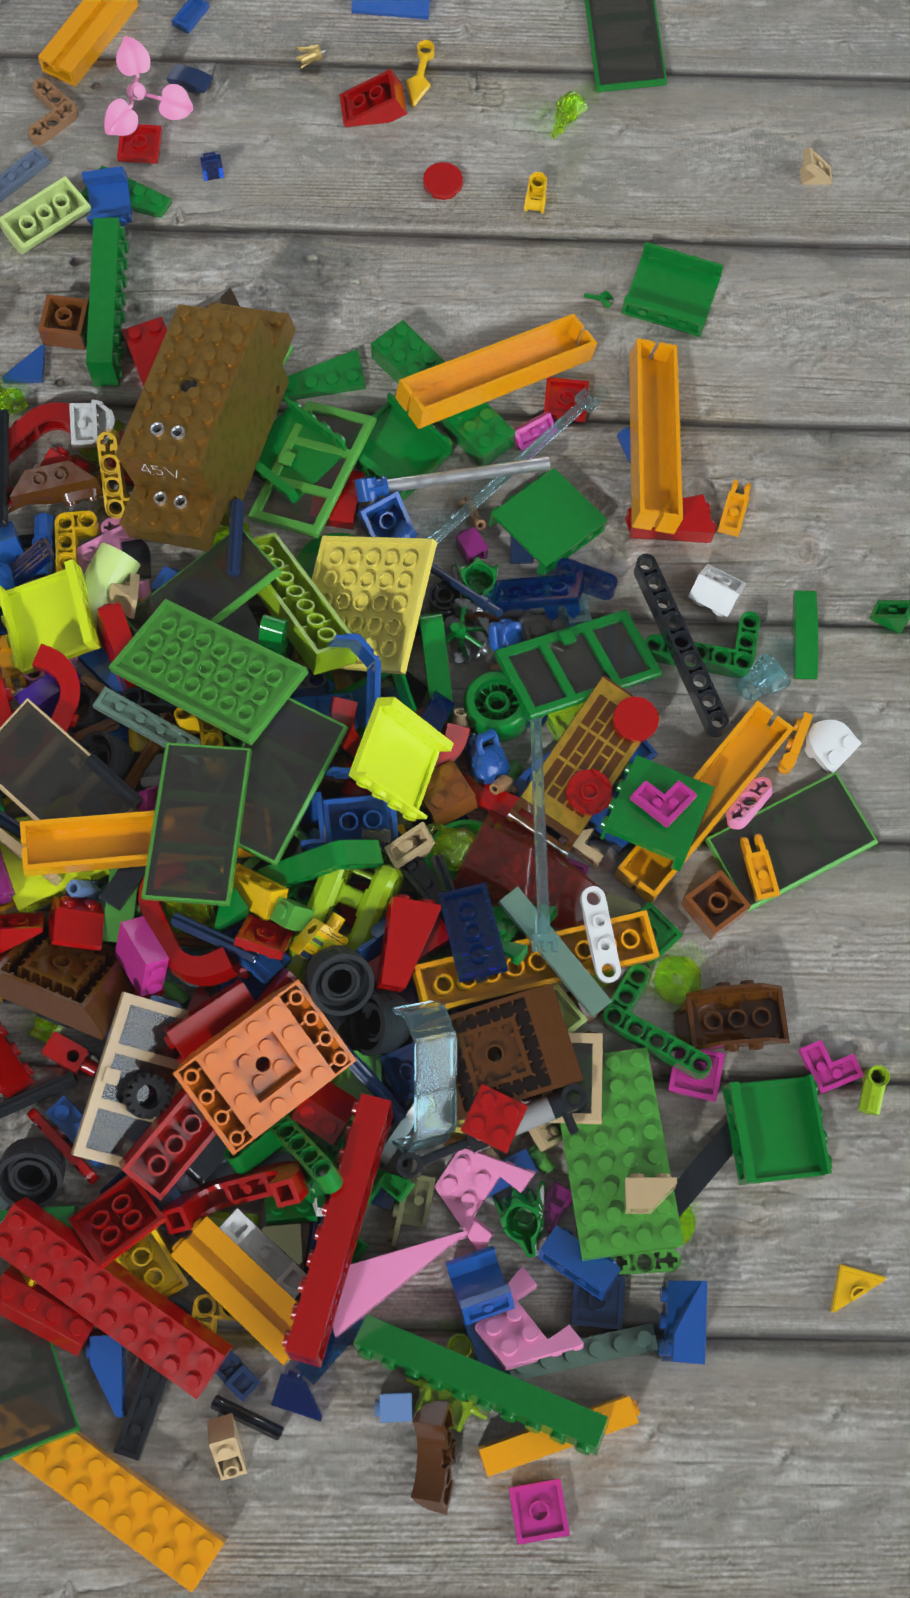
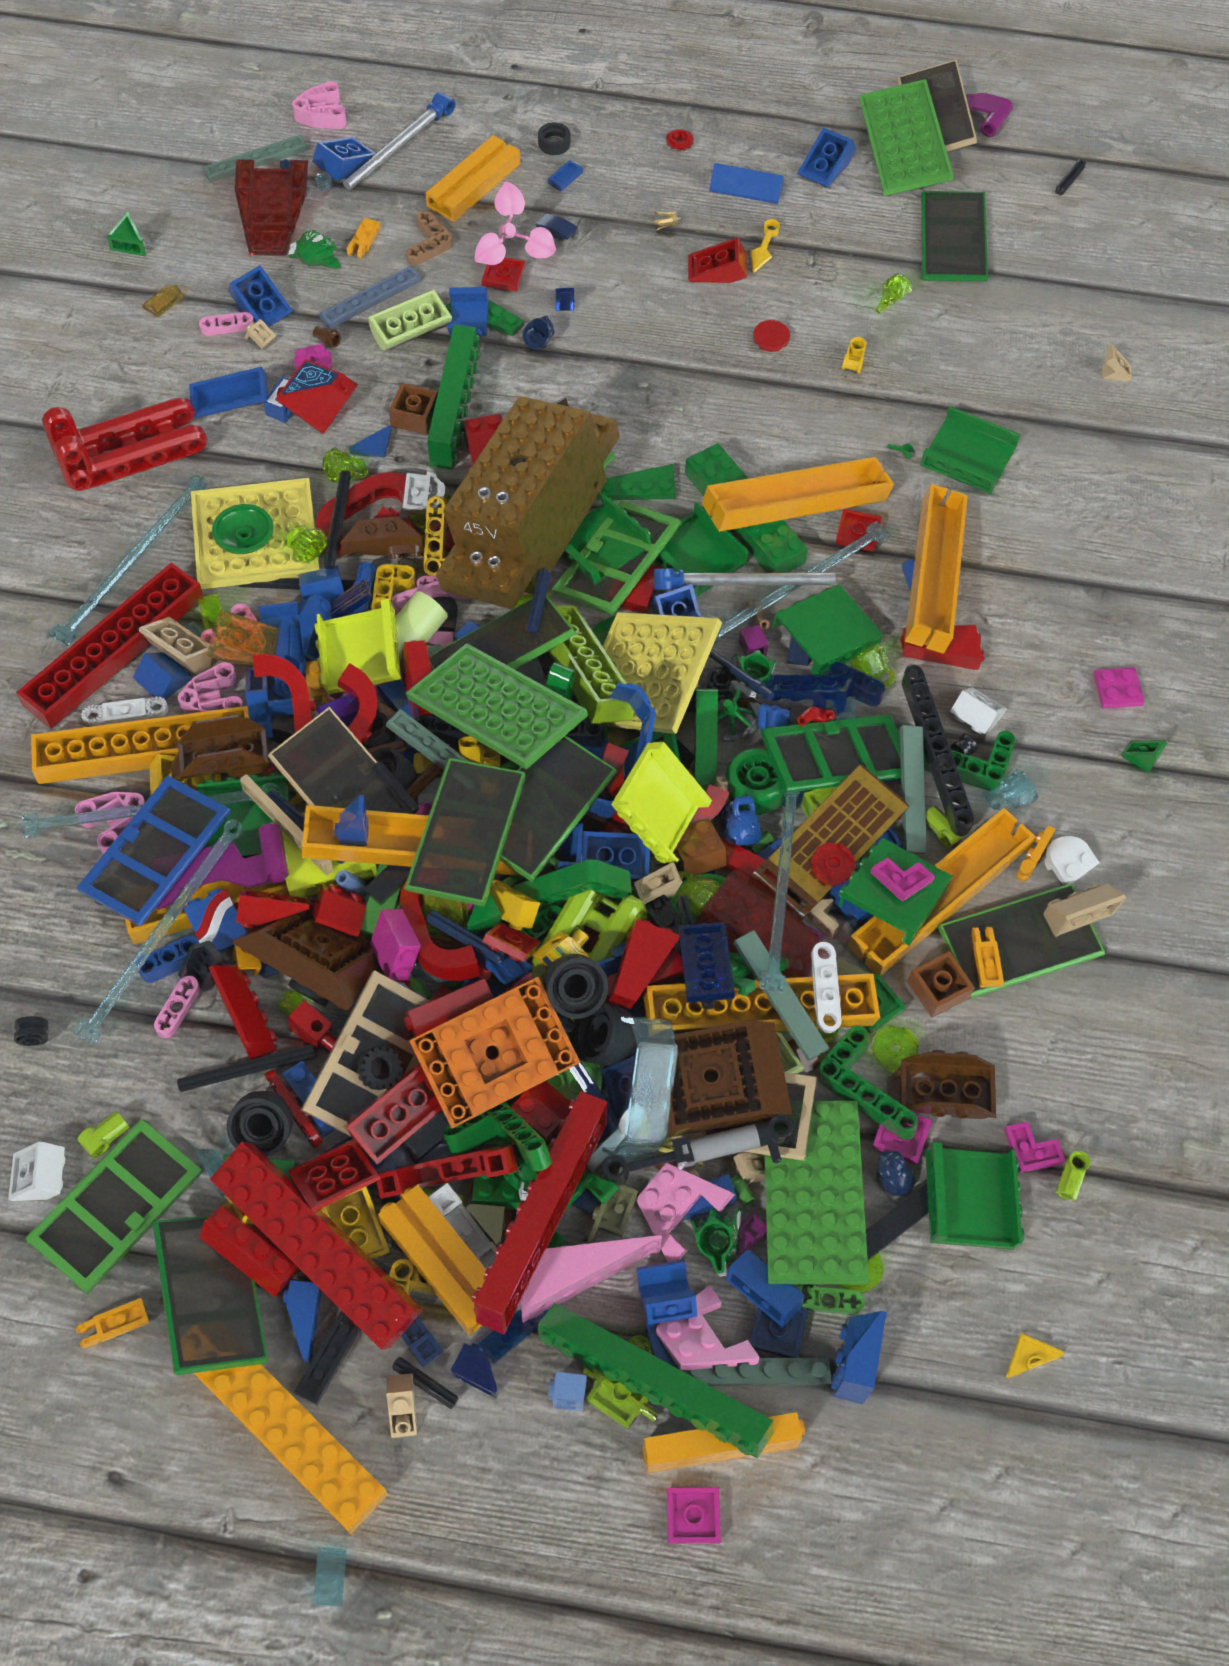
camera: 10 degrees right, 10 degrees down
tan slope [108,573,140,619] -> none
bright green brick [270,897,314,932] -> none
clear smoke pin [362,826,391,845] -> none
reddish brown brick [411,1400,456,1515] -> none
clear blue slope [420,691,455,732] -> none
red plate [460,1084,528,1153] -> none
medium nougat arm [489,775,518,795] -> none
dark pink plate [514,411,557,451] -> none
red tile [612,696,659,743] -> none
tan slope [624,1173,677,1214] -> none
light orange hinge [717,479,751,537] -> none
bright pink beam [726,777,773,829] -> none
green slope [791,590,818,680] -> none
none -> blue slope [334,795,369,846]
none -> dark blue hair [522,315,555,350]
none -> red arm [797,706,835,726]
none -> clear neon green piece [851,643,896,692]
none -> dark blue hair [876,1151,915,1196]
none -> sand green tile [900,725,927,854]
none -> lime piece [925,806,966,848]
none -> black wheel [950,734,978,755]
none -> tan slope [1043,884,1127,937]
none -> dark pink plate [1093,667,1145,709]

